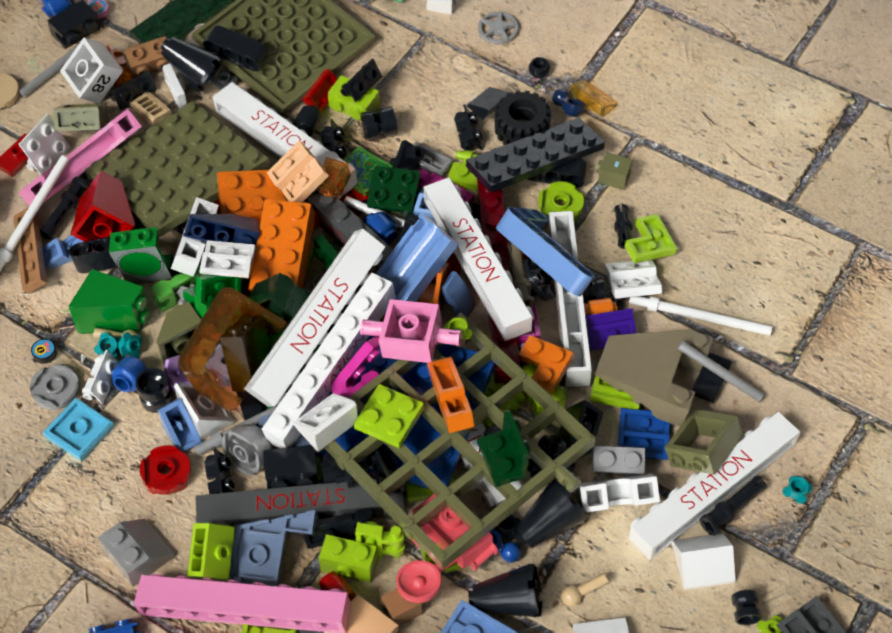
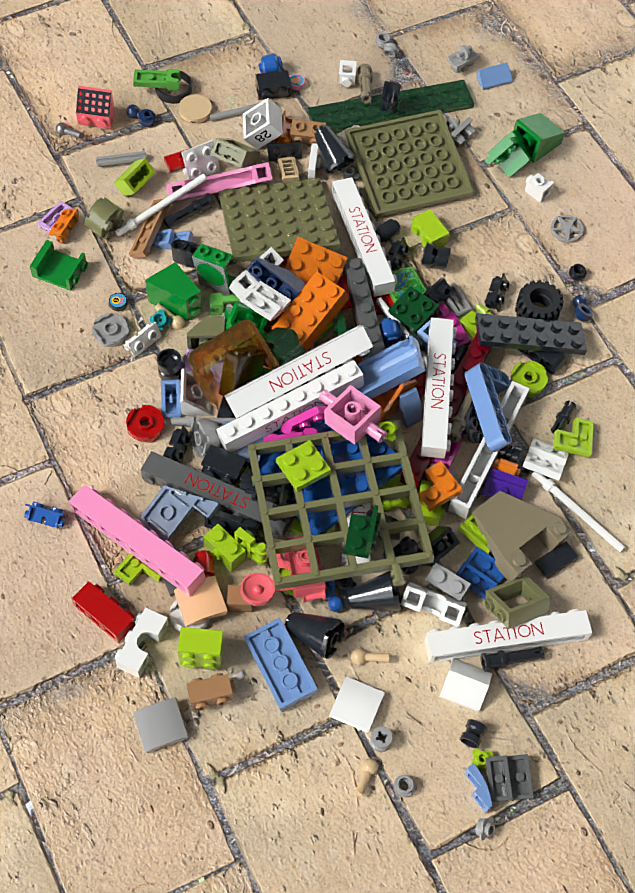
camera: 25 degrees right, 5 degrees up
medium azure tile [42,398,114,462] -> none
red slope [70,170,135,242] -> none
light grey slope [98,519,175,587] -> none
blue head [112,356,147,392] -> none
teal plate [118,332,142,358] -> none
lime brick [187,523,235,580] -> none
black beam [203,25,269,71] -> none
light nougat slope [267,140,329,203] -> none
white slope [293,393,358,452] -> none
red plate [302,69,338,114] -> none
clear orange brick [318,157,351,198] -> none
black hinge [341,58,382,102] -> none
orange slope [427,357,474,433] -> none
black slope [467,87,510,120] -> none
clear yellow slope [570,80,618,118] -> none
olive brick [596,152,633,190] -> none
light grey bar [677,340,764,402] -> none
teal plate [782,476,813,504] -> none

